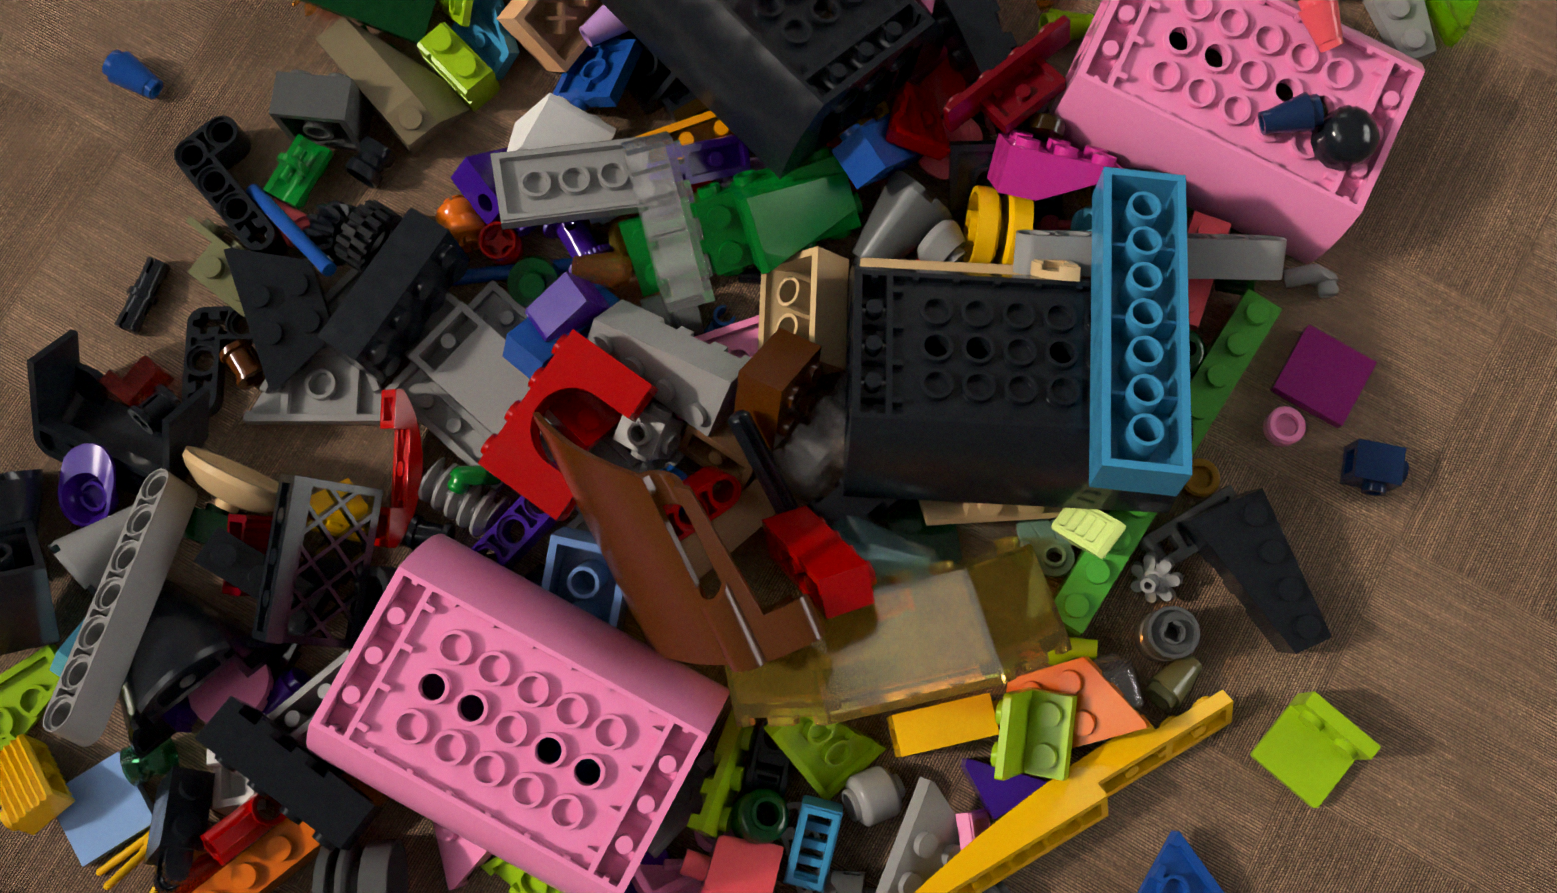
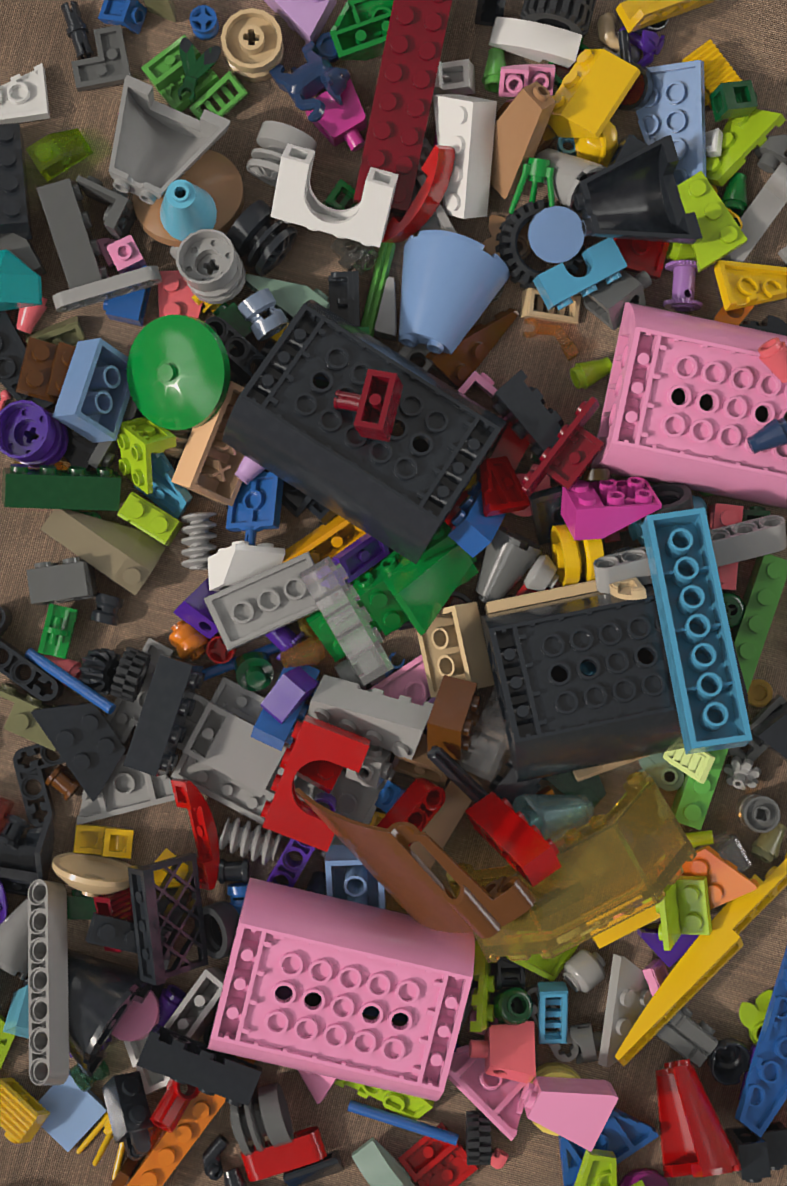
camera: 15 degrees left, 10 degrees up
green arm [447,465,501,495] -> none
none -> yellow slope [73,823,134,859]
none -> light grey piece [181,512,217,570]

